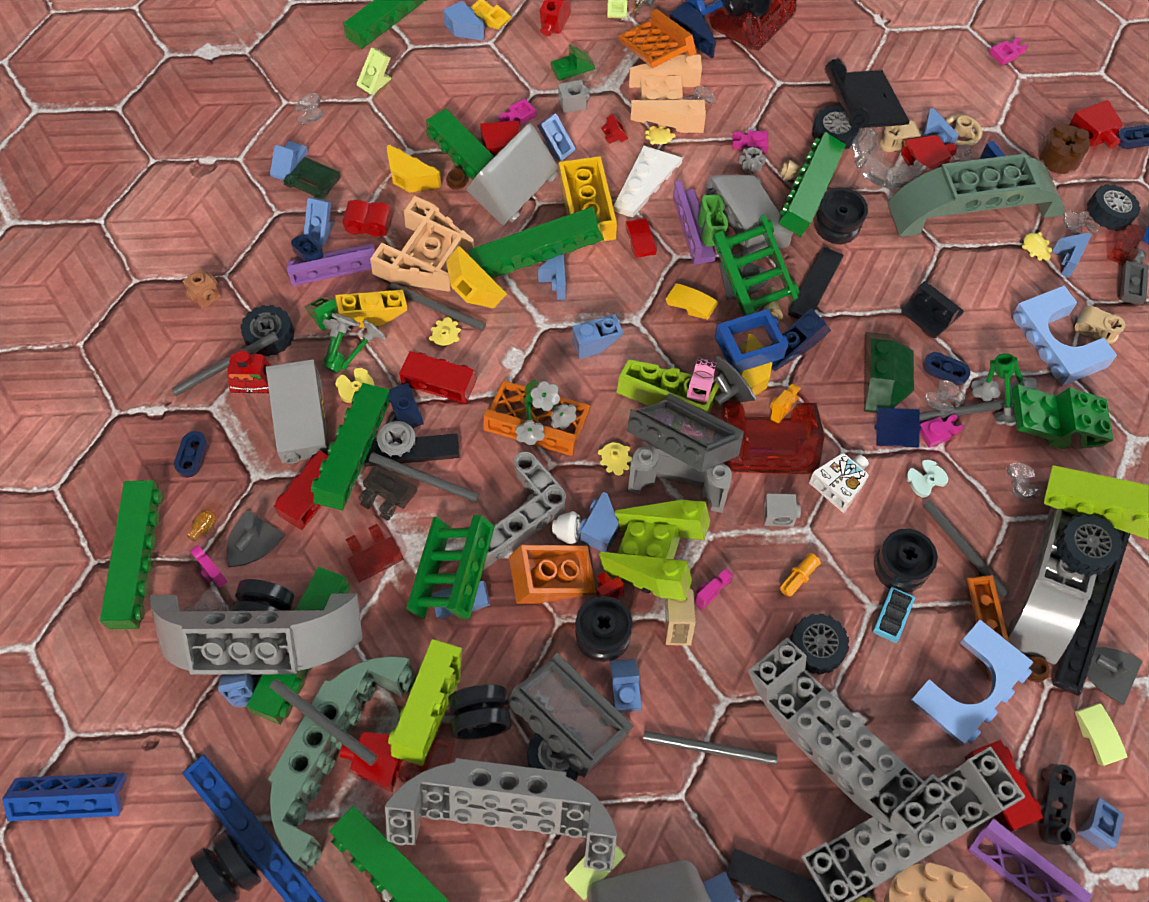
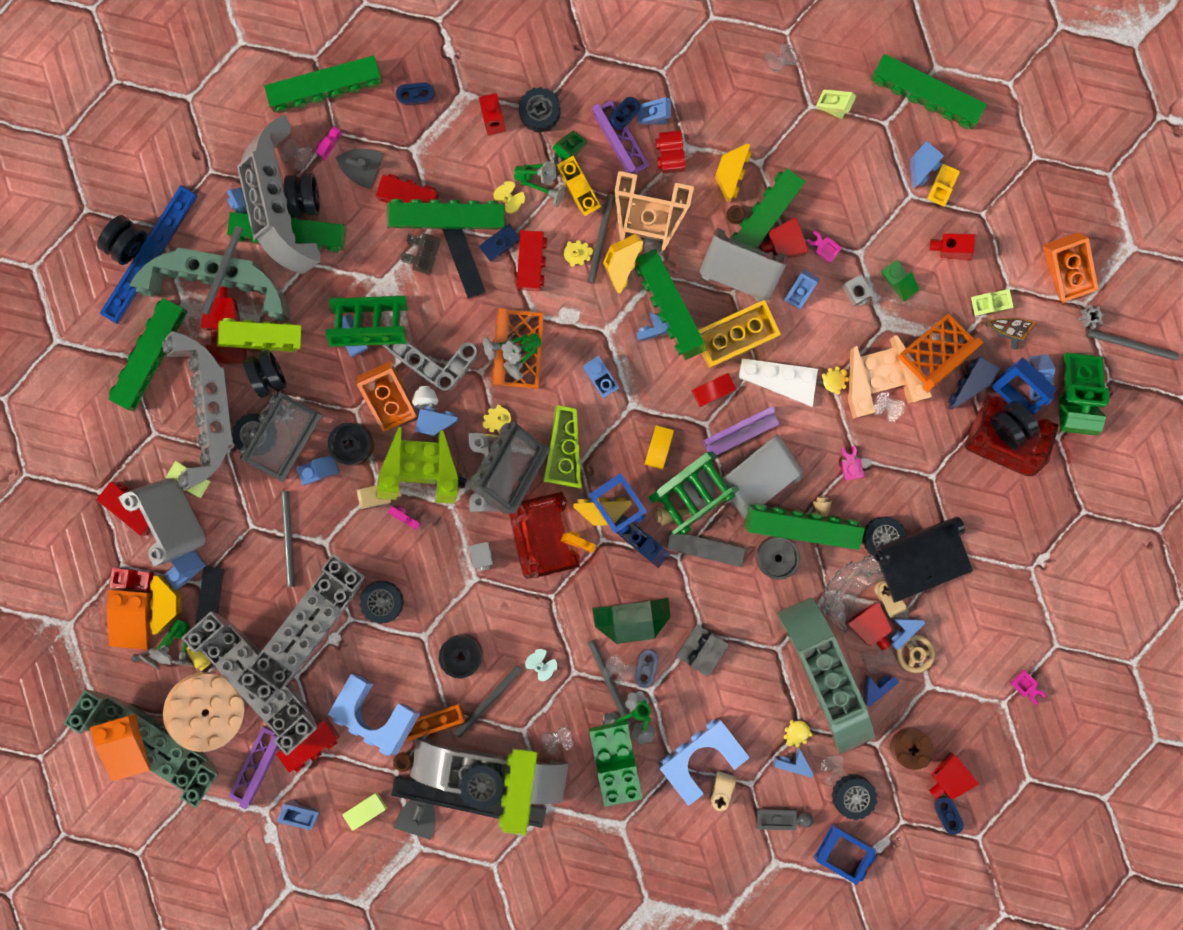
camera: 80 degrees right, 25 degrees up
blue fence [2,773,126,821] -> none
dark grey piece [172,332,279,396] -> none
nougat brick [183,268,221,309] -> none
clear yellow cylinder [187,509,216,541] -> none
light grey slope [266,359,329,464] -> none
medium blue slope [270,141,308,182] -> none
clear green plate [284,157,341,200] -> none
clear red plate [346,524,404,583] -> none
dark grey axle [369,452,480,503] -> none
light grey gear [377,421,415,457] -> none
red tile [597,571,624,599] -> none
red tile [601,113,628,144] -> none
bright pink leg [686,357,717,403] -> none
bright green brick [698,195,728,246] -> none
dark grey shield [713,355,757,406] -> none
light grey gear [739,147,766,174] -> none
light orange axle [779,553,821,597] -> none
white torso [809,454,869,513] -> none
tile [872,587,916,643] -> none
clear blue piece [874,408,922,448] -> none
dark pink plate [917,415,964,448] -> none
black beam [1039,764,1076,846] -> none
clear red leg [1108,224,1145,266] -> none

